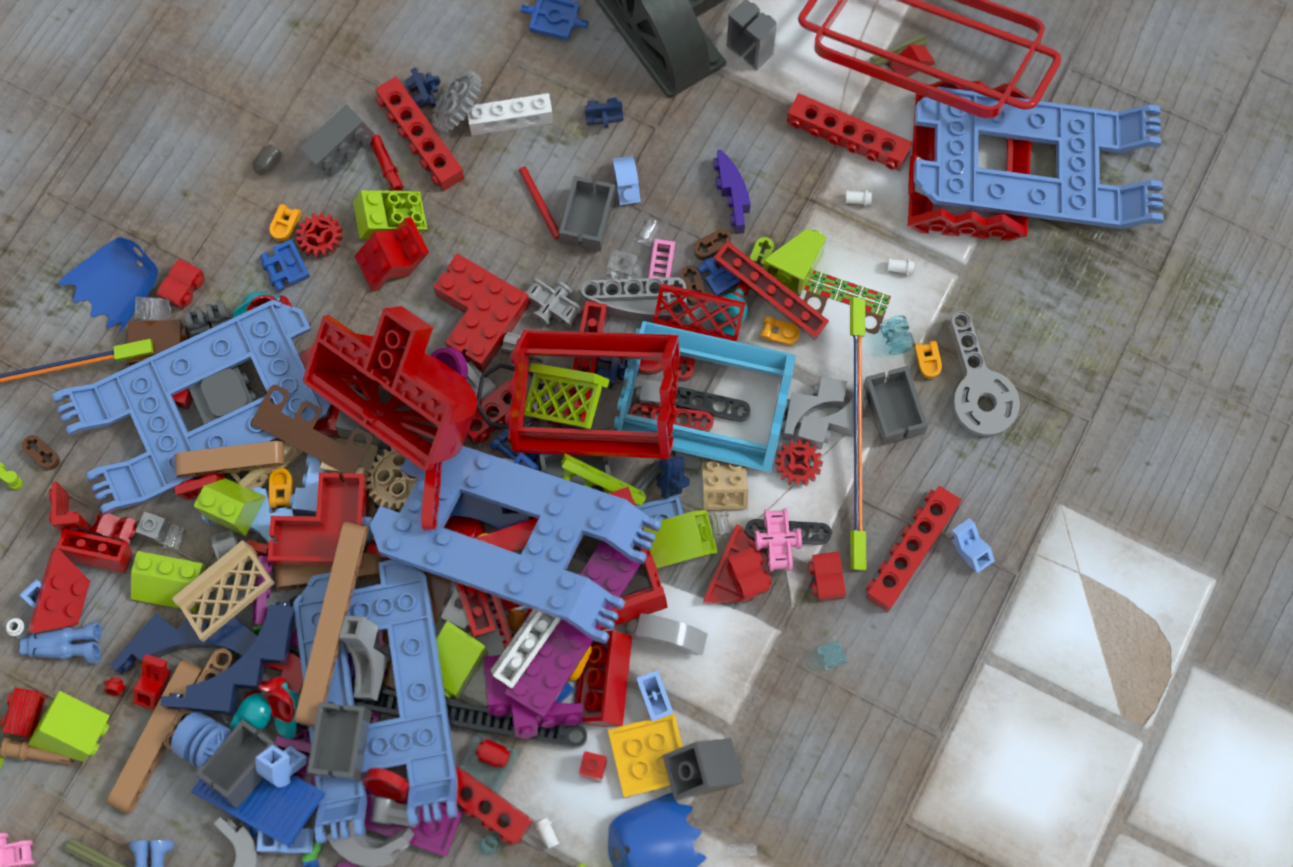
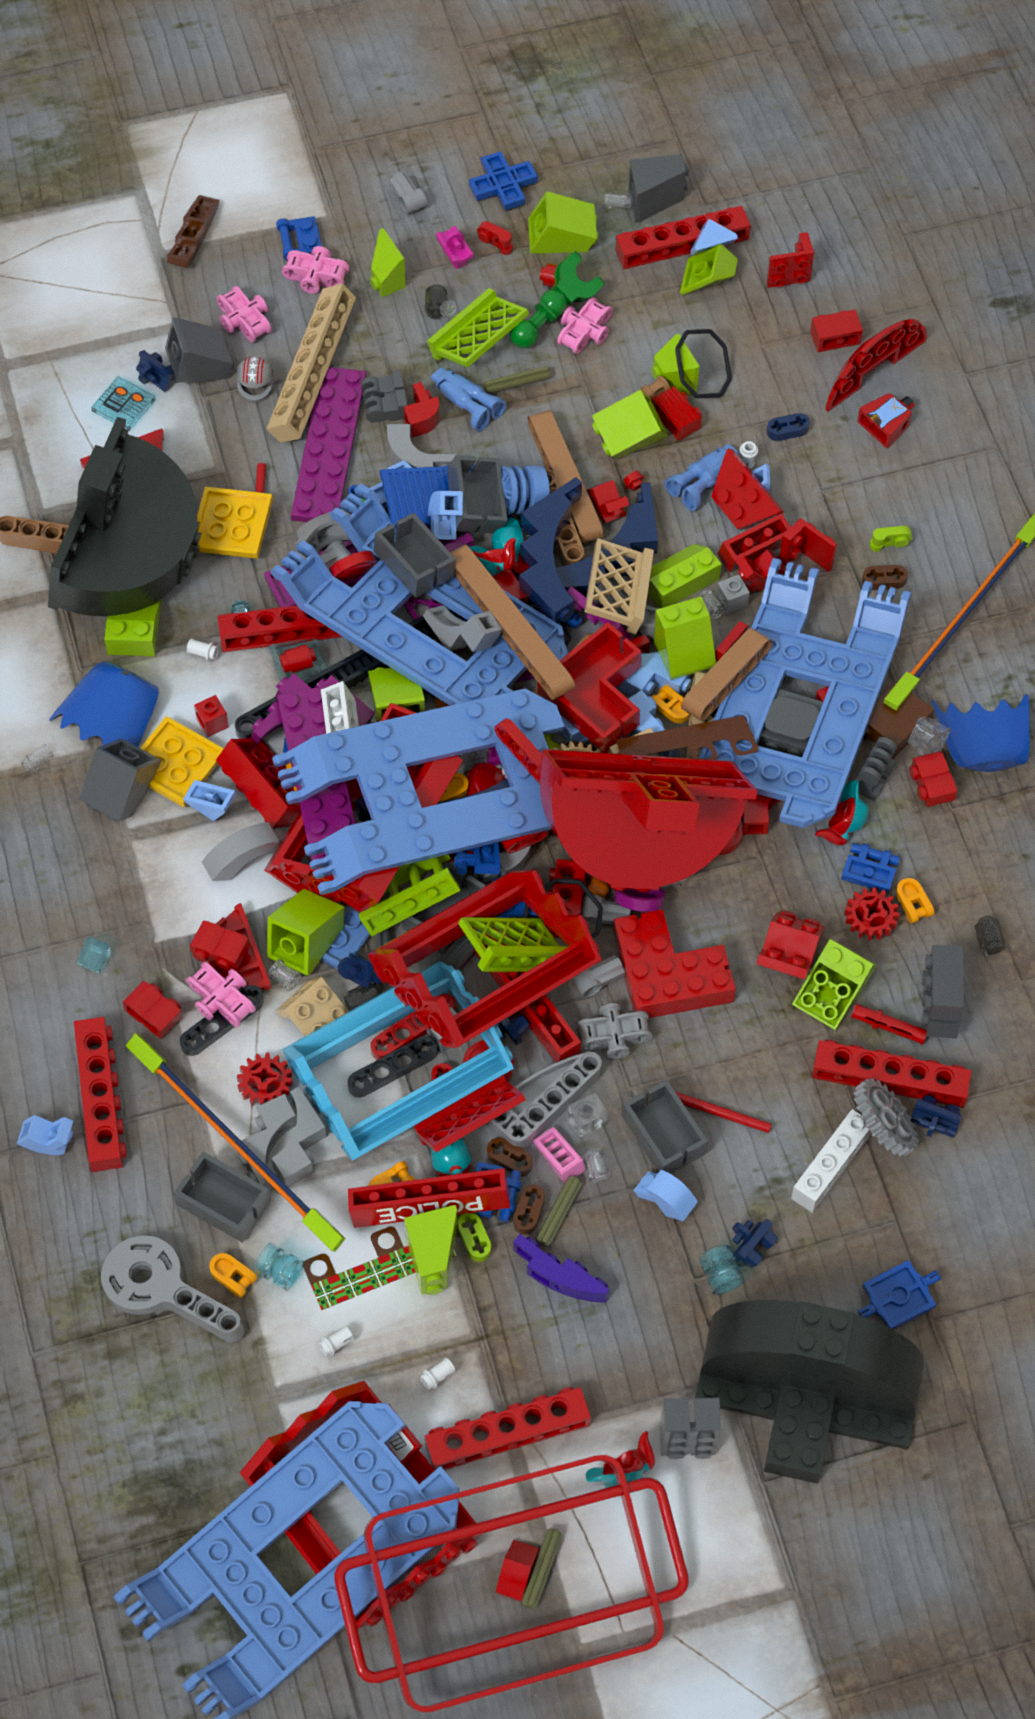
camera: 135 degrees right, 10 degrees down
none -> olive axle [536,1176,582,1247]
none -> red hair [586,1431,655,1488]
none -> clear light blue wheel [699,1245,745,1295]

